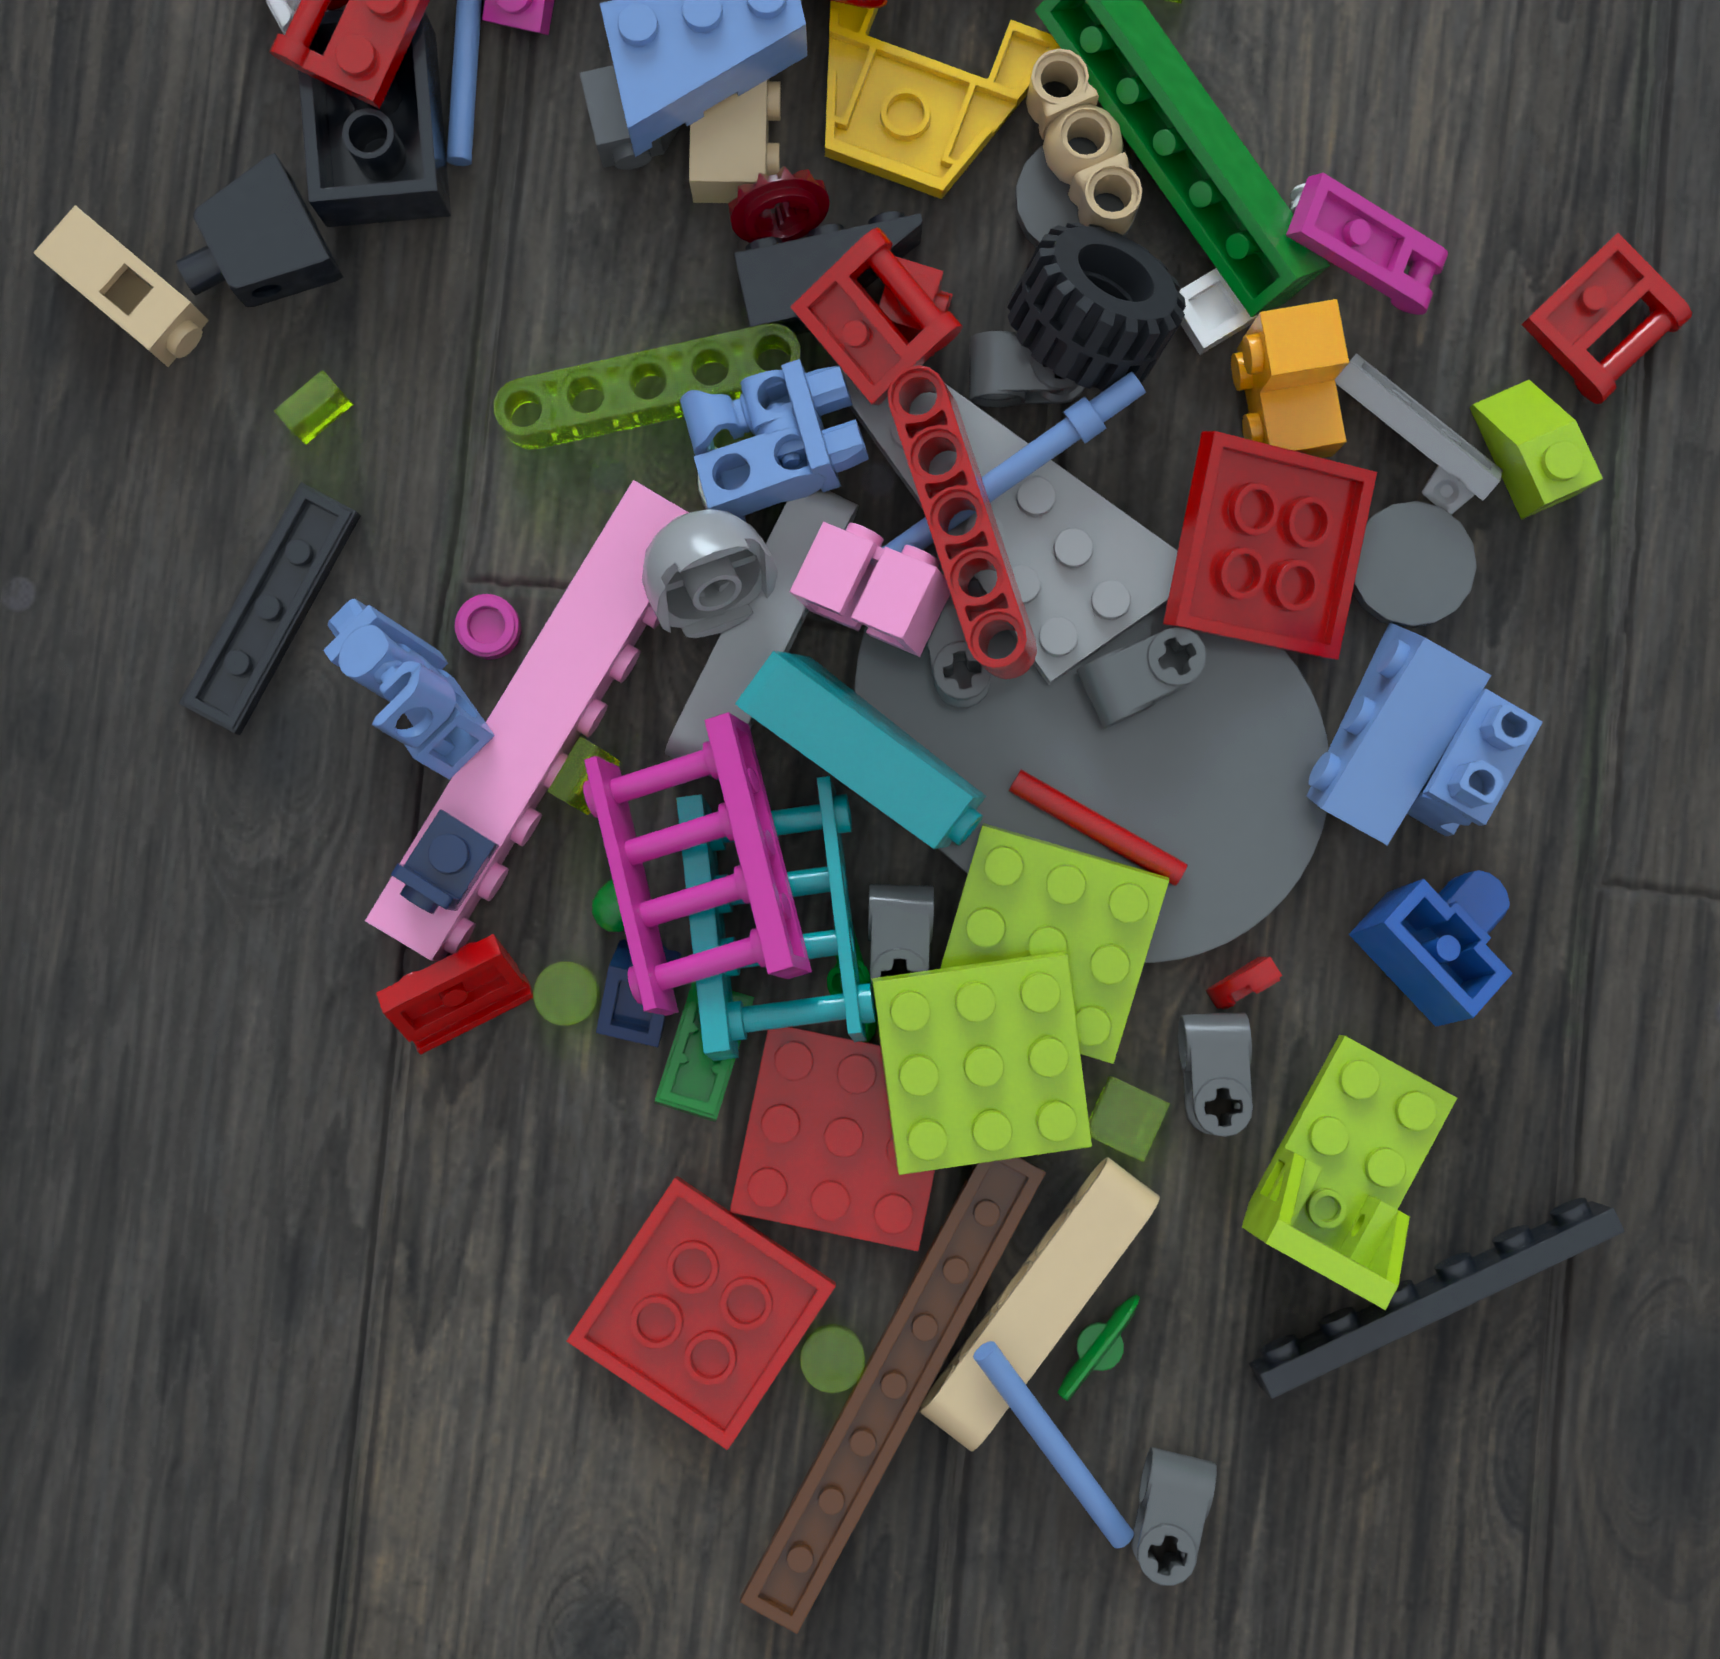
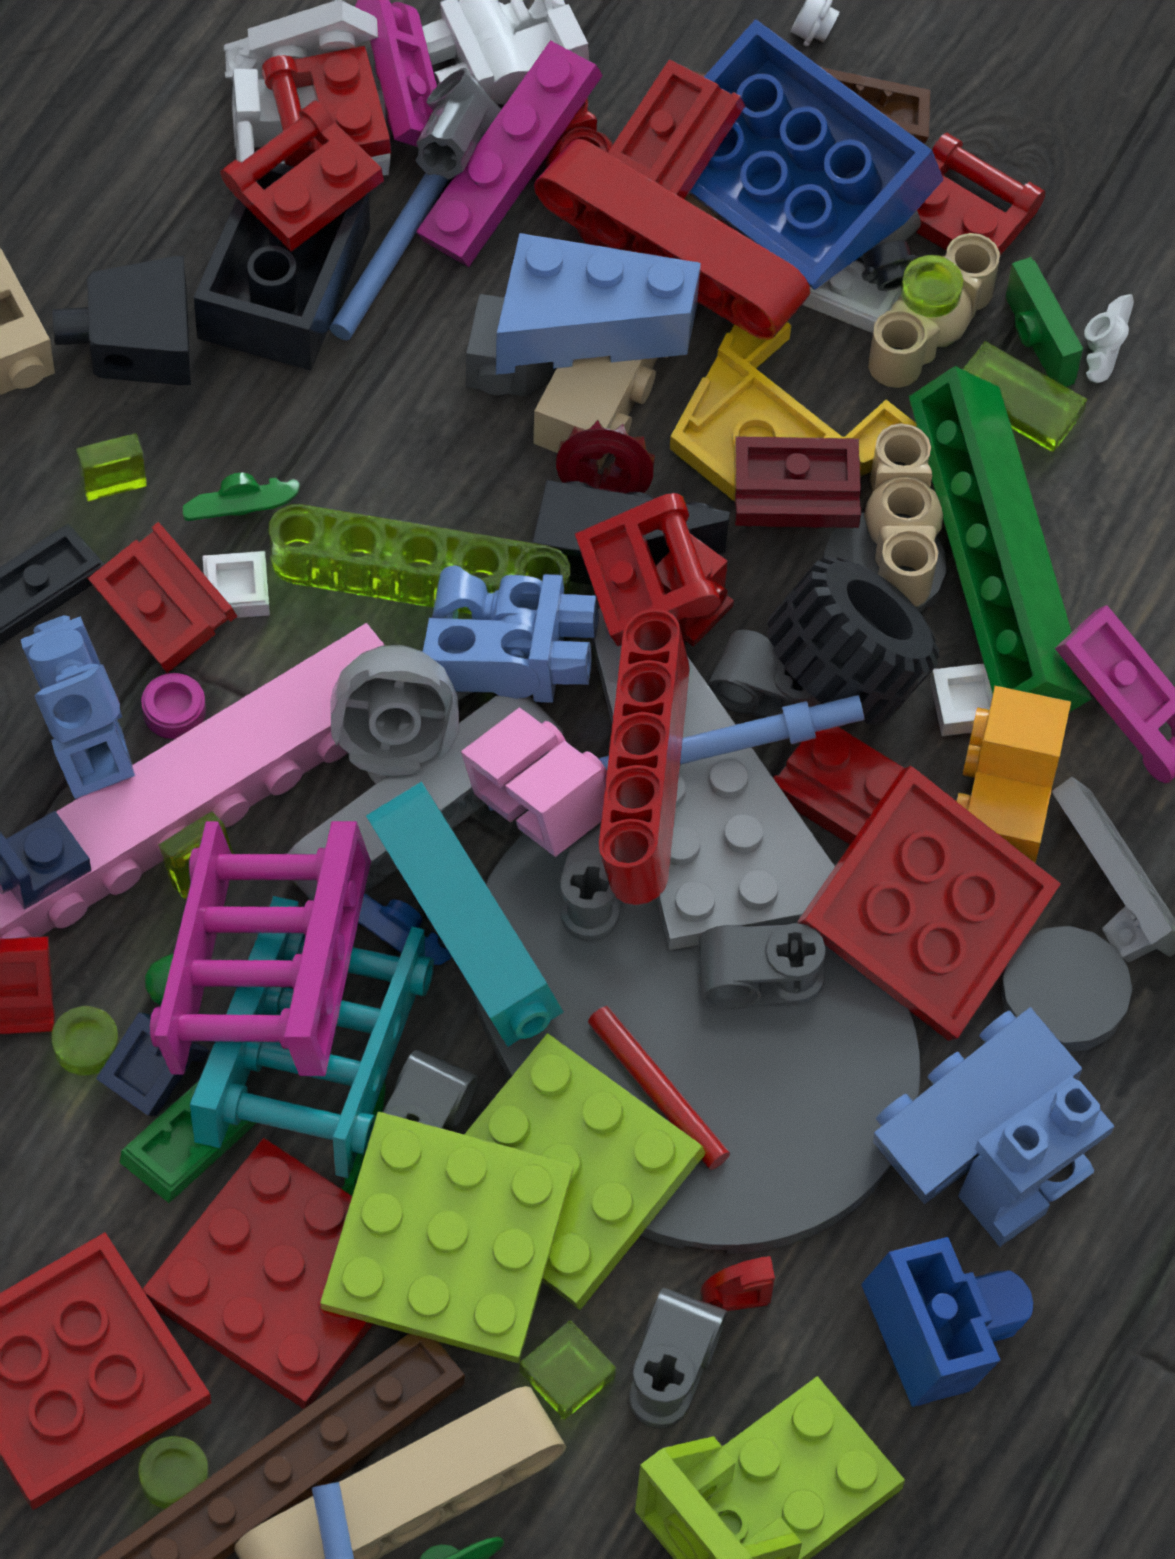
camera: 25 degrees right, 25 degrees down
none -> red plate [88,522,238,673]
none -> green piece [183,473,300,521]
none -> white tile [203,551,270,618]
none -> blue piece [358,894,452,965]
none -> dark red plate [734,436,861,528]
none -> red plate [773,726,904,844]

